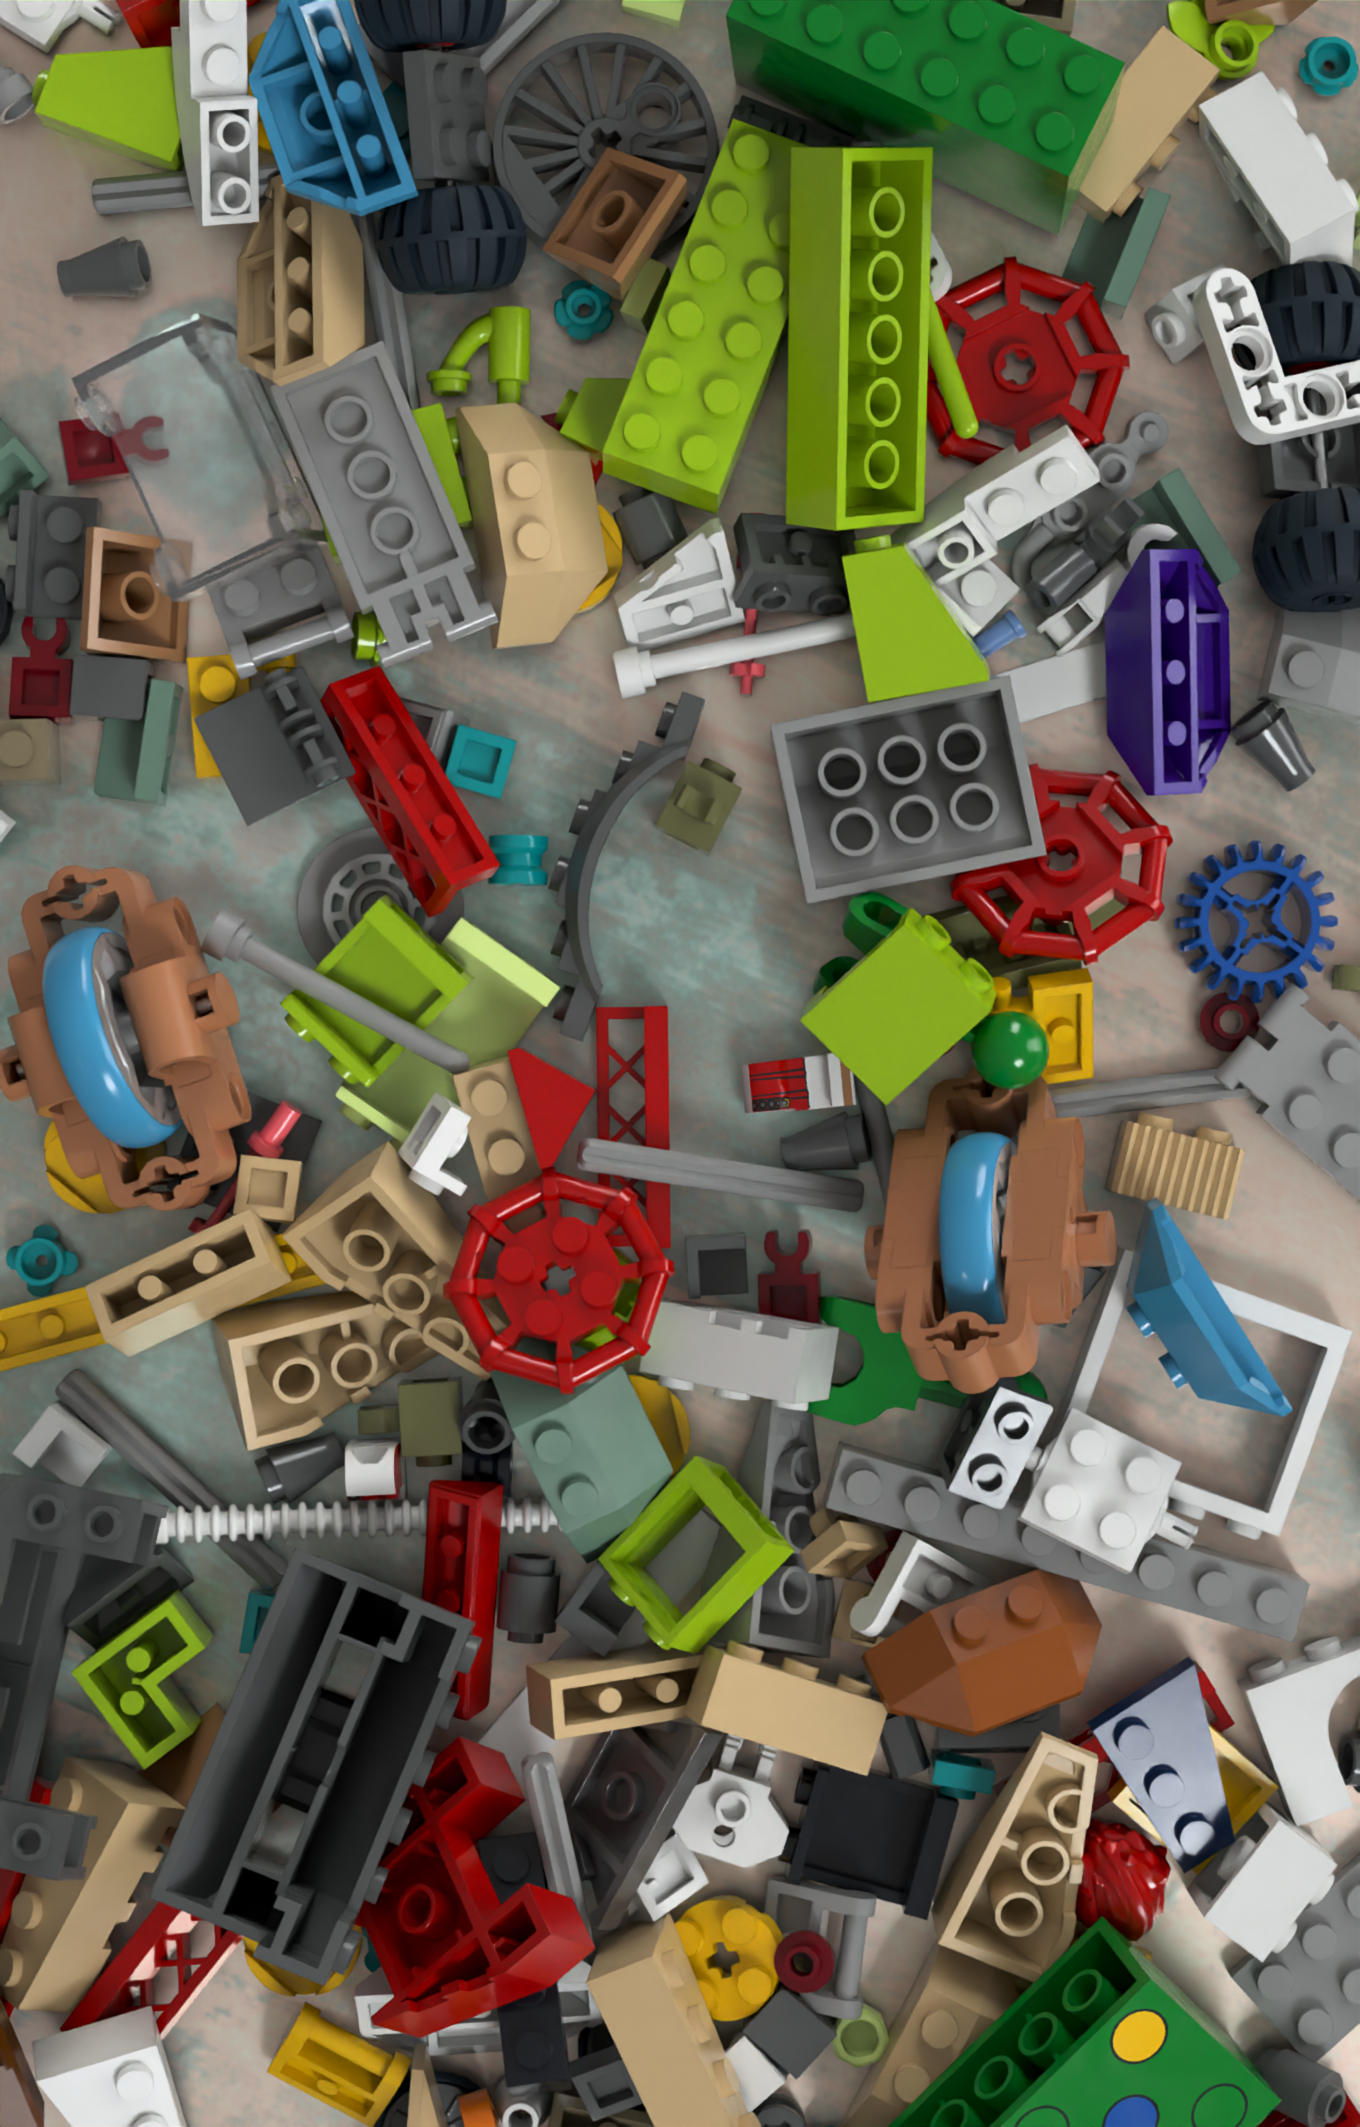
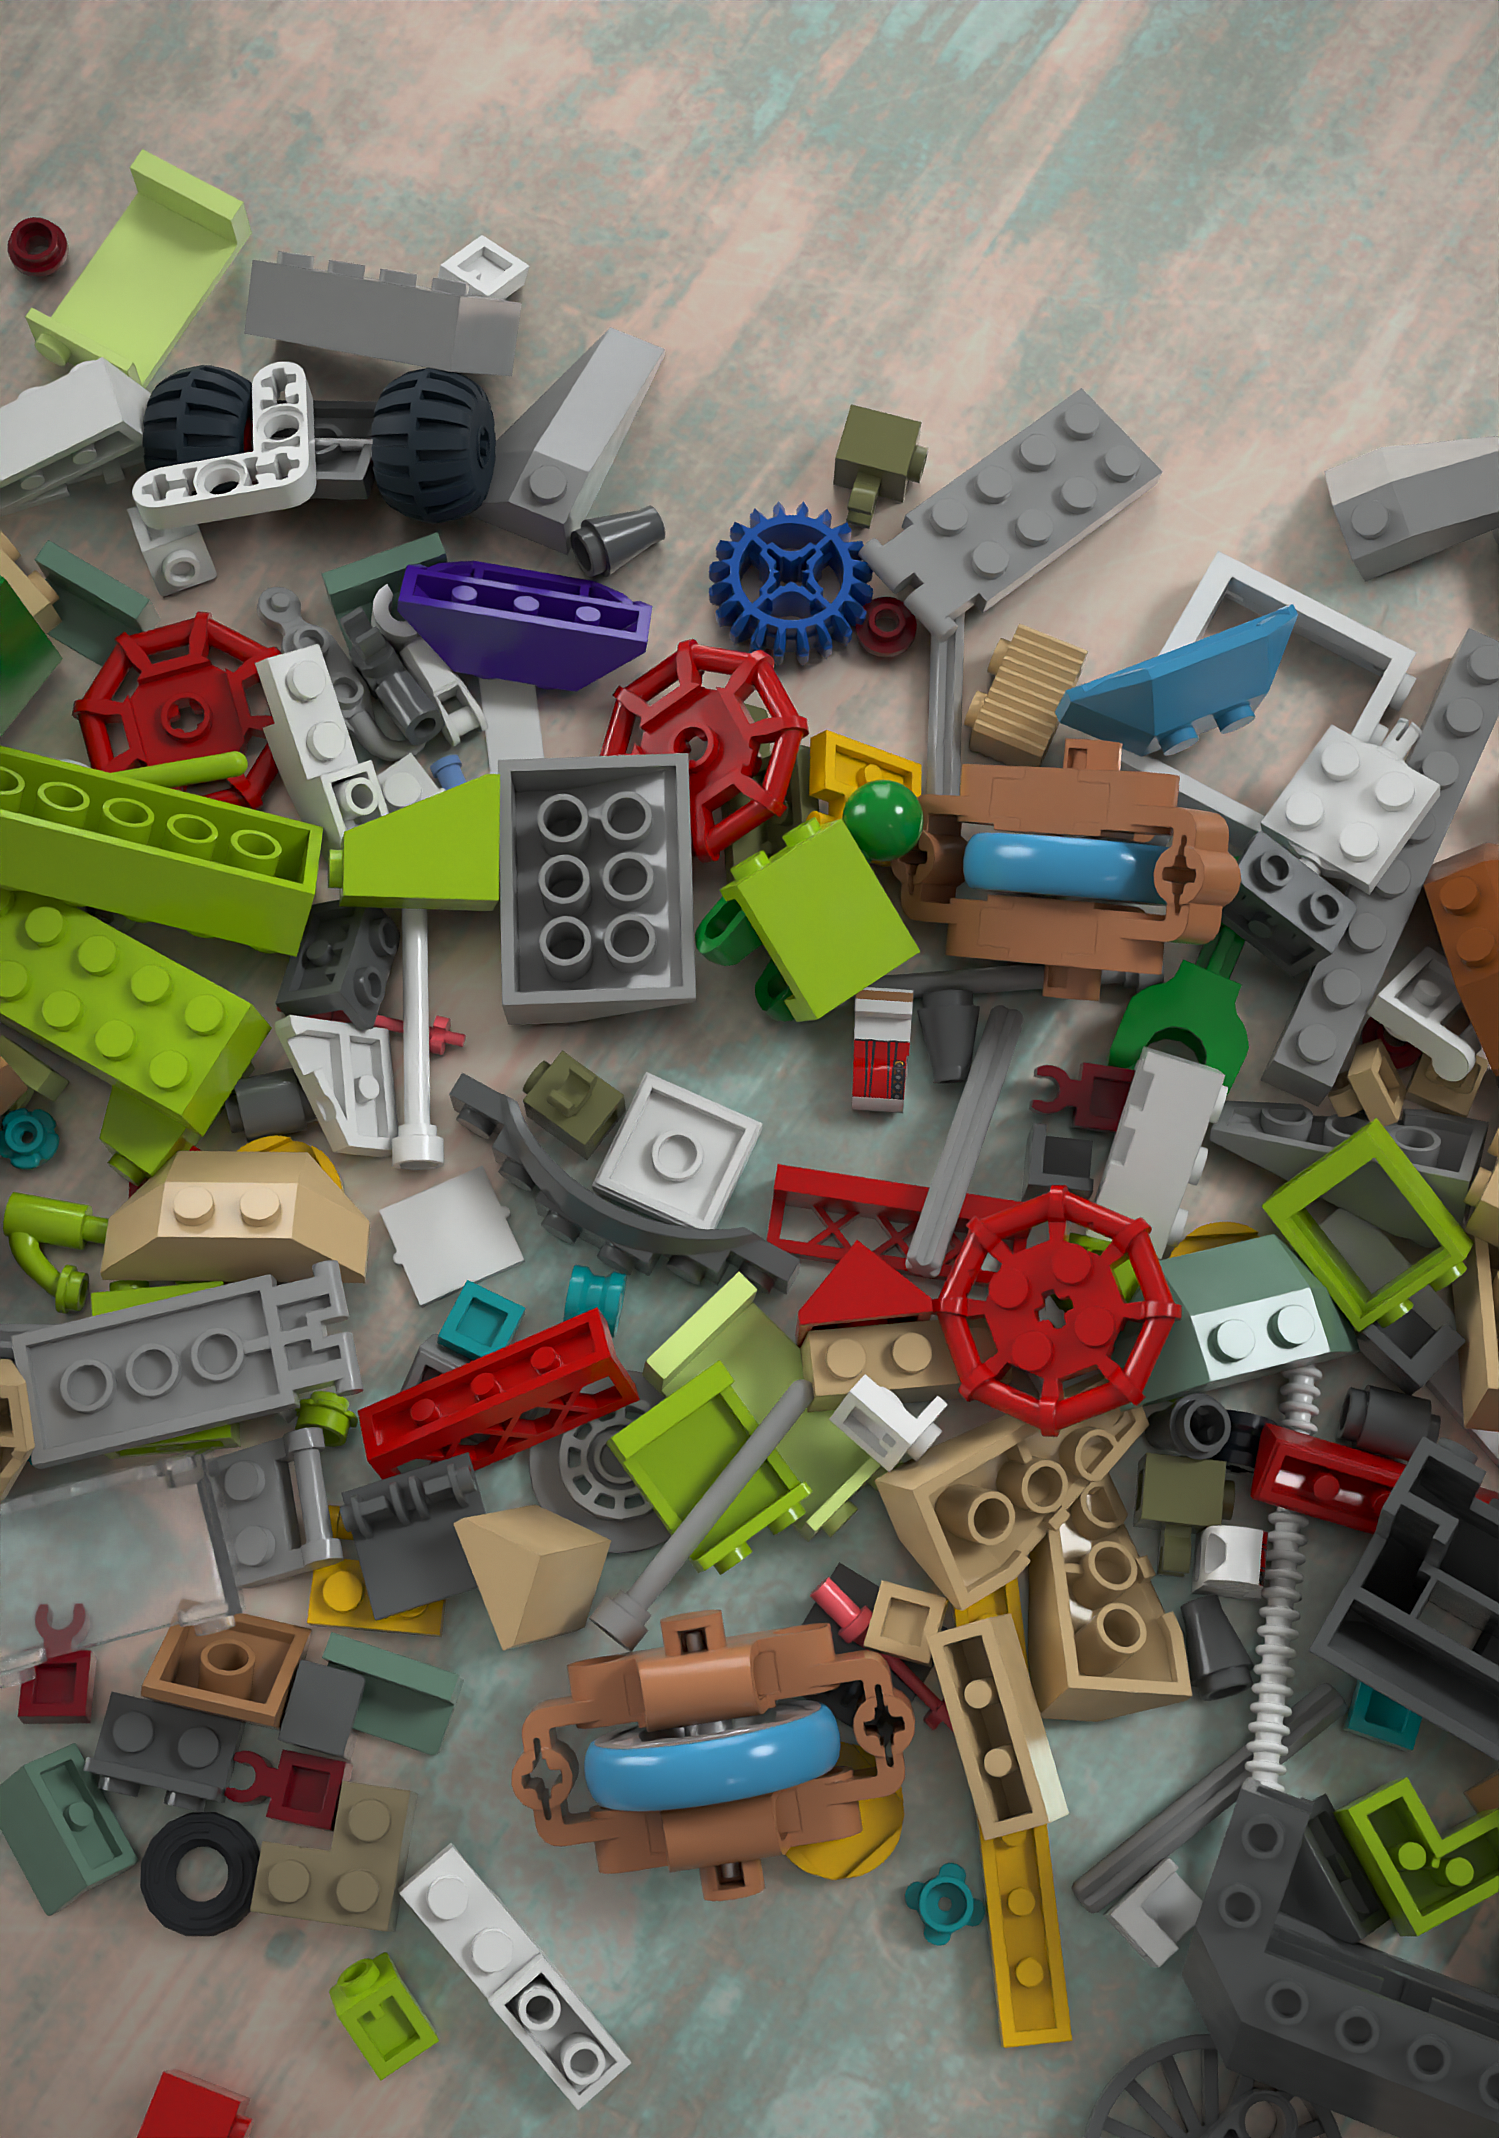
camera: 85 degrees left, 15 degrees down
none -> white piece [379,1165,525,1308]
none -> tan slope [453,1504,611,1651]
none -> white plate [592,1072,763,1229]

